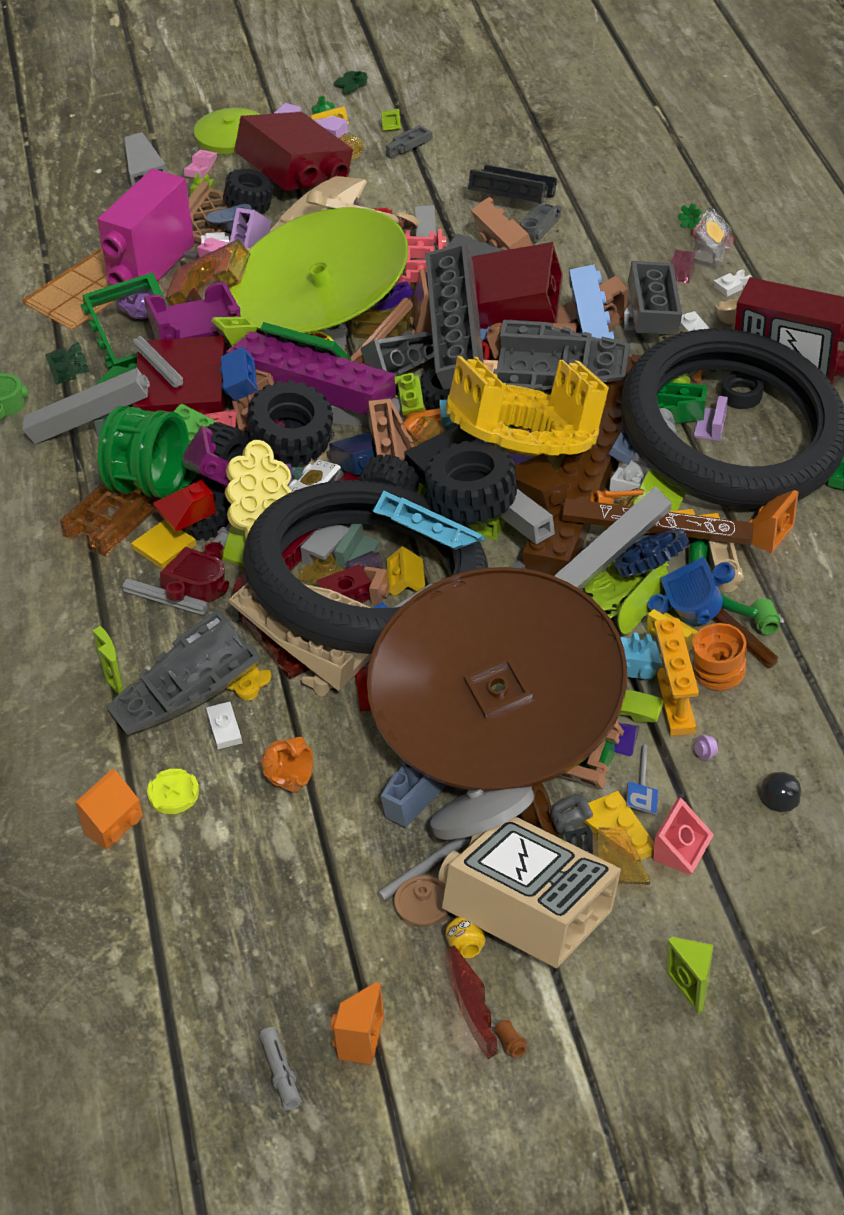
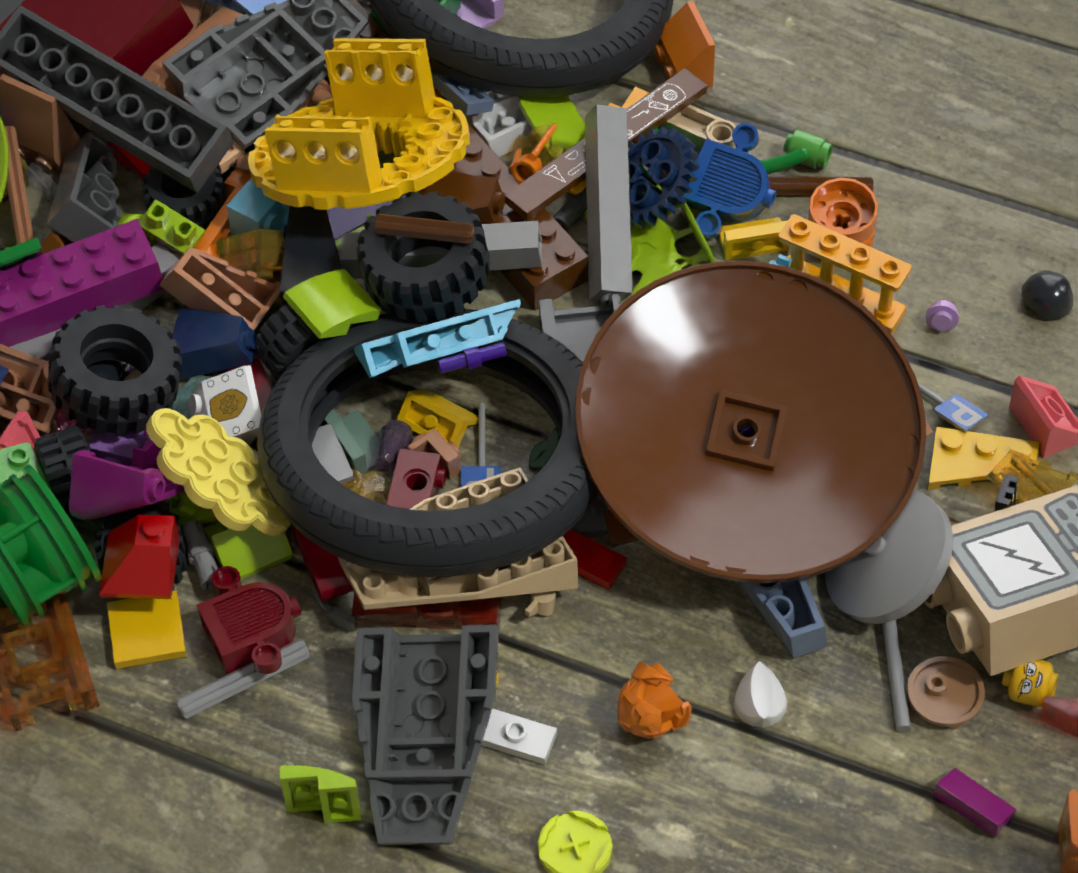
camera: 55 degrees left, 10 degrees up
dark grey piece [549,794,593,850] -> none
none -> lime slope [283,269,382,339]
none -> reddish brown axle [374,214,474,244]
none -> dark purple bar [437,342,507,374]
none -> white piece [733,661,787,728]
none -> magenta slope [934,768,1017,838]

